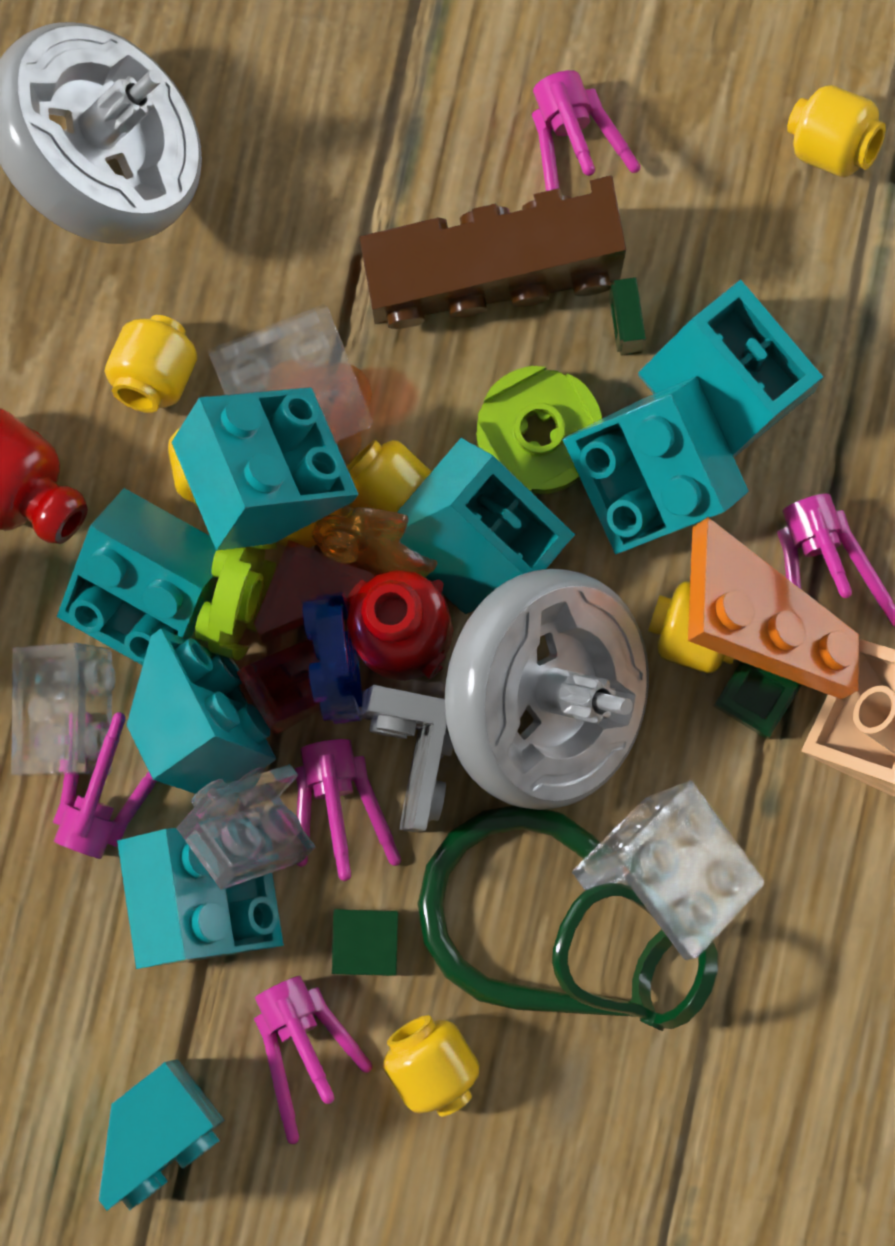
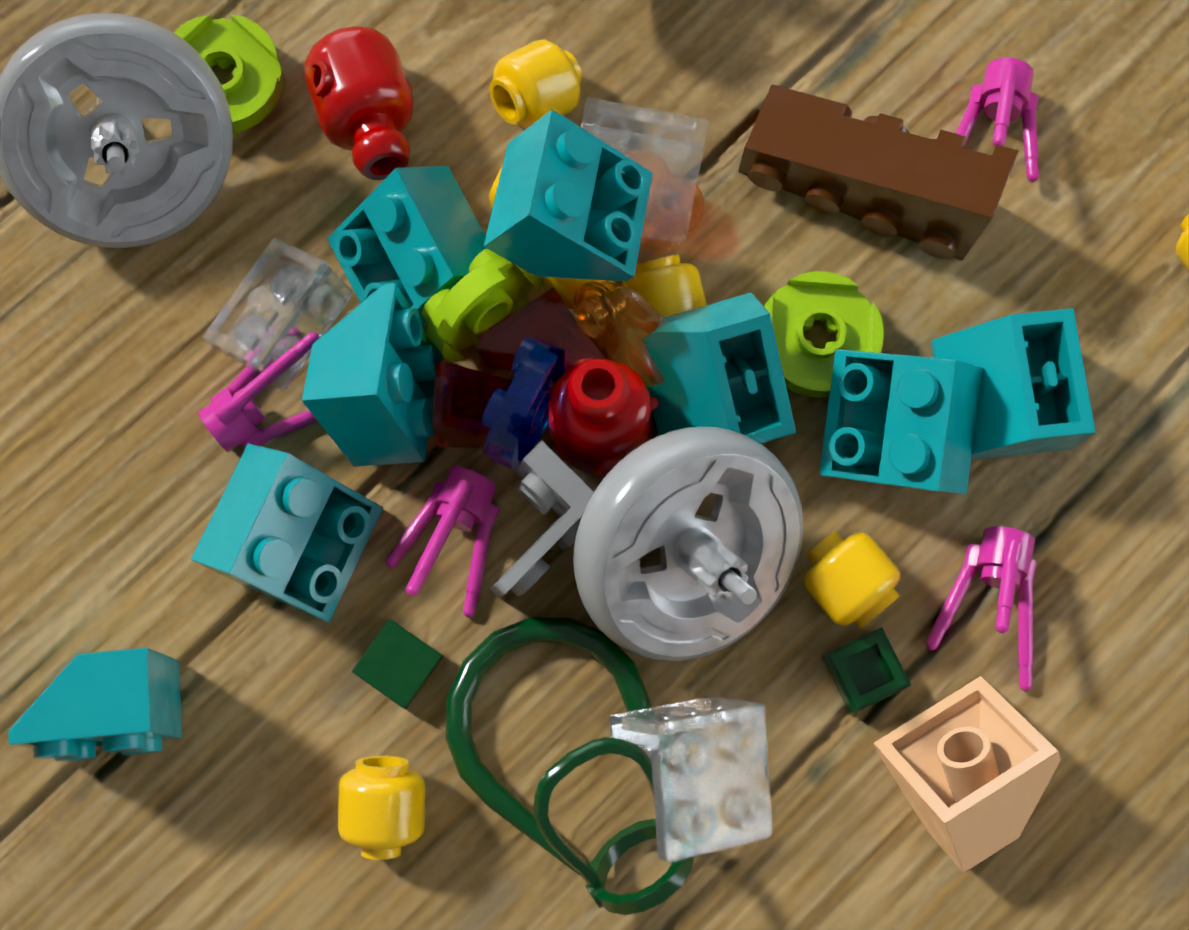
camera: 25 degrees right, 5 degrees down
clear bracket [177,765,316,890] -> none
dark pink plant [254,975,373,1144] -> none
dark green tile [609,277,646,356] -> none
orange wing [688,517,859,700] -> none

